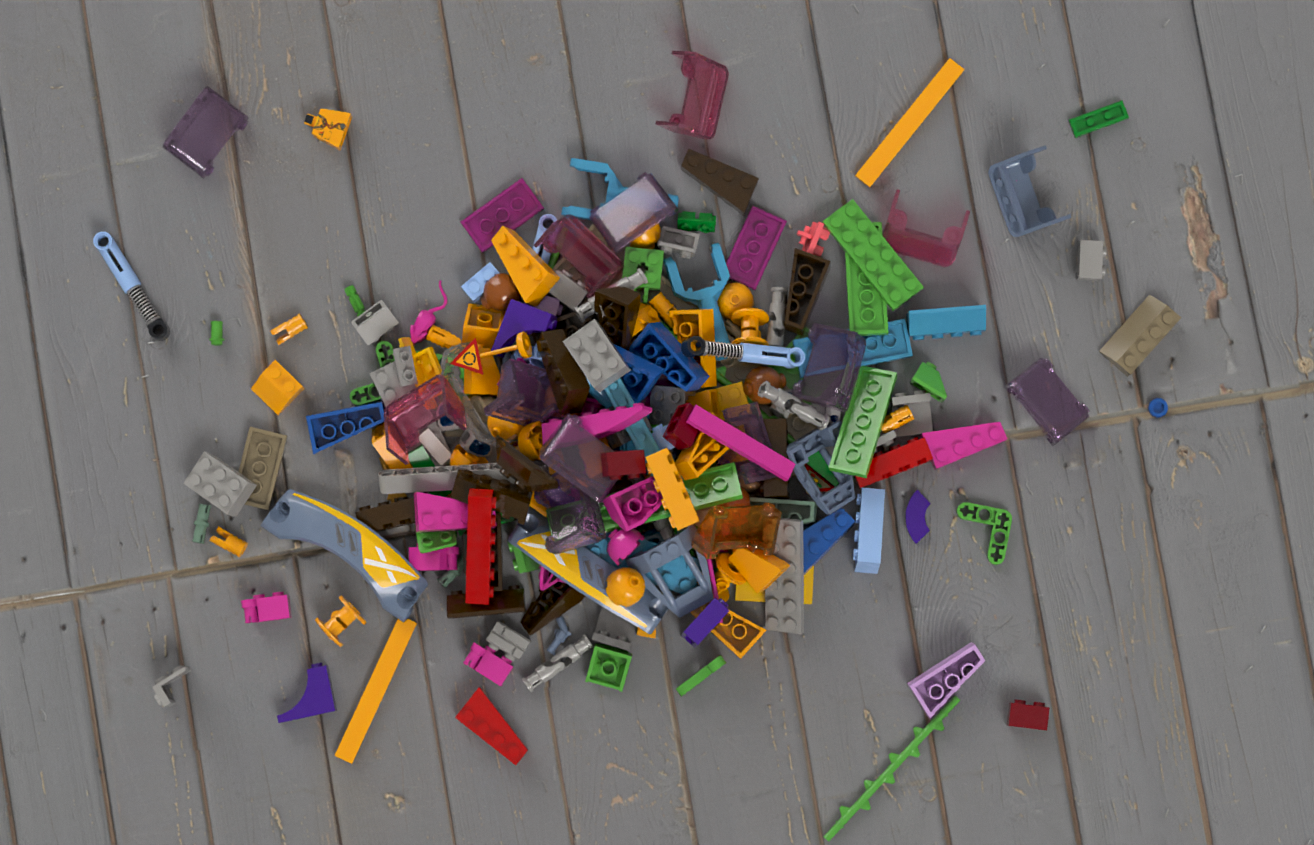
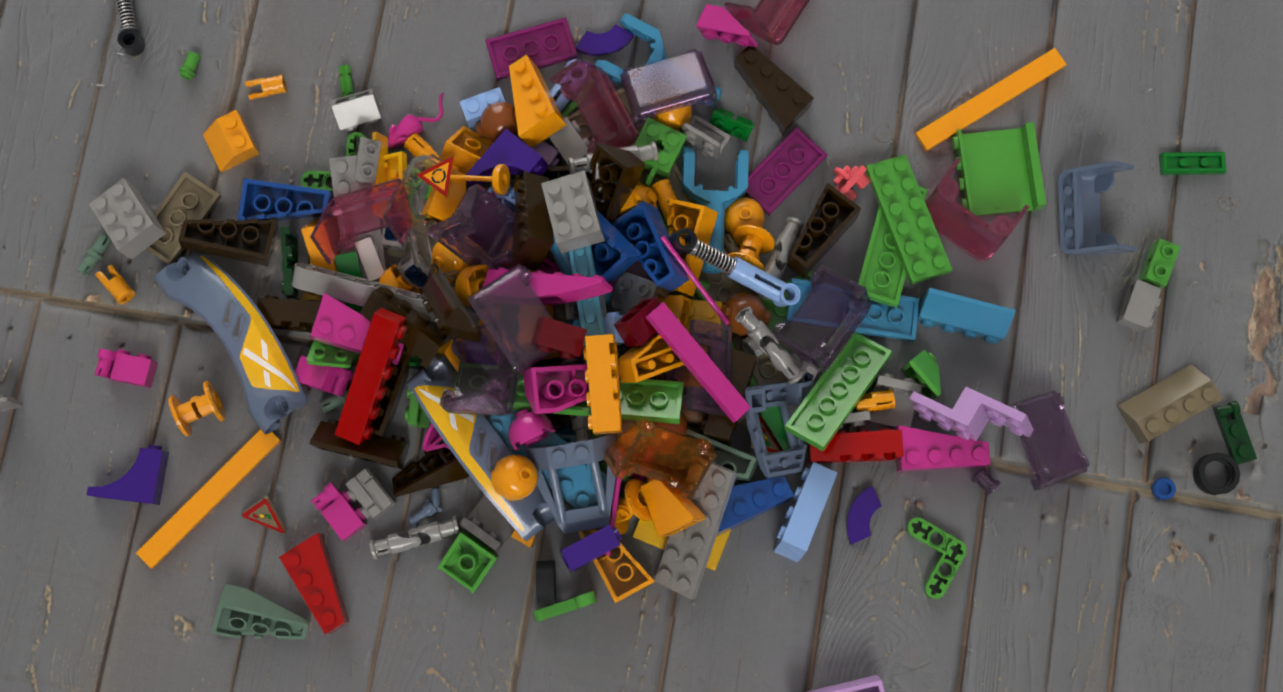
camera: 15 degrees right, 5 degrees down
none -> dark brown wedge [179,219,278,267]
none -> sand green wedge [211,584,310,639]
none -> piece [241,496,287,534]
none -> dark green wing [280,226,298,299]
none -> black tyre [536,560,556,603]
none -> dark purple tile [576,25,634,56]
none -> dark pink axle [660,235,730,325]
none -> dark pink slope [696,4,758,47]
none -> lavender bracket [909,387,1034,441]
none -> bright green panel [951,122,1047,217]
none -> clear purple bush [971,467,1001,496]
none -> bright green brick [1138,238,1181,289]
none -> black tyre [1193,453,1240,495]
none -> dark green plate [1214,401,1257,465]

